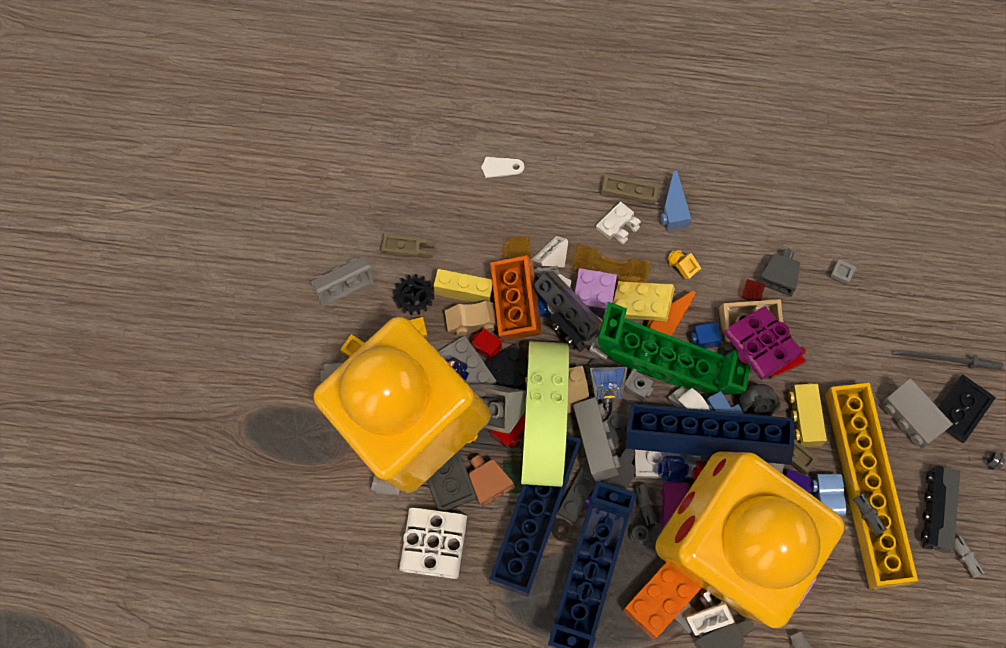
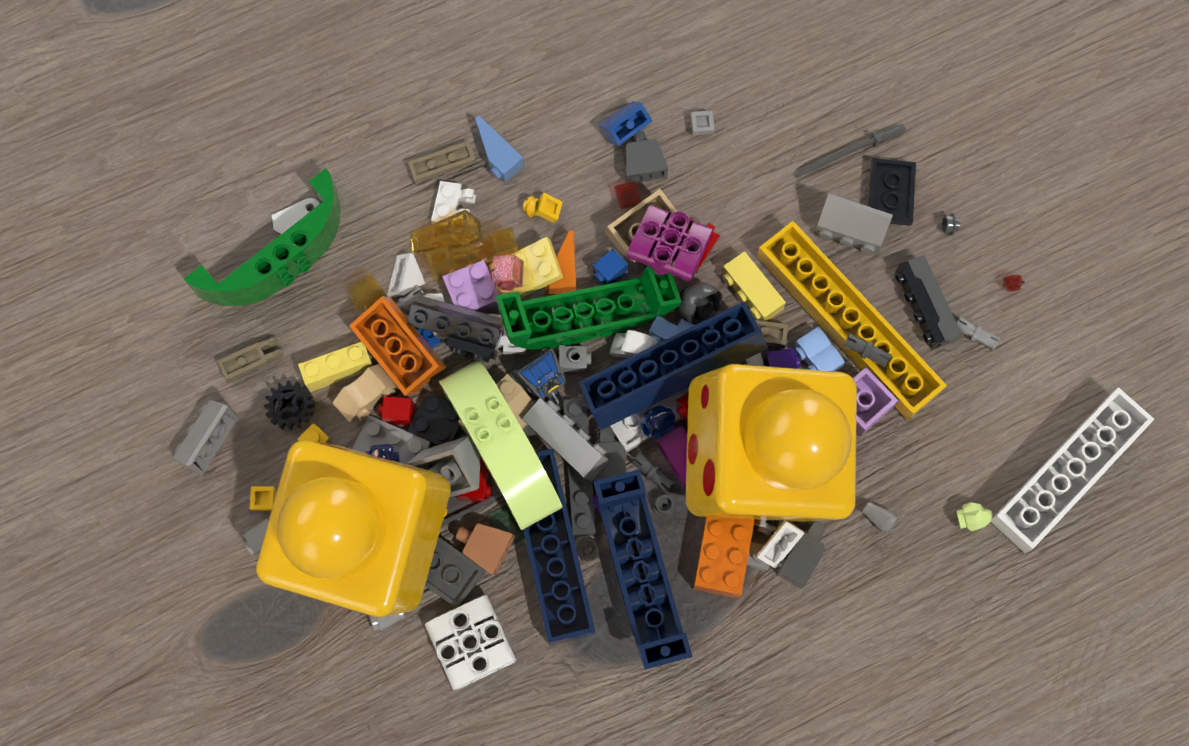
camera: 30 degrees left, 5 degrees up
none -> green slope [183,168,341,306]
none -> clear yellow slope [411,210,482,253]
none -> clear pink brick [491,254,524,291]
none -> blue brick [599,101,652,146]
none -> lavender brick [853,368,898,437]

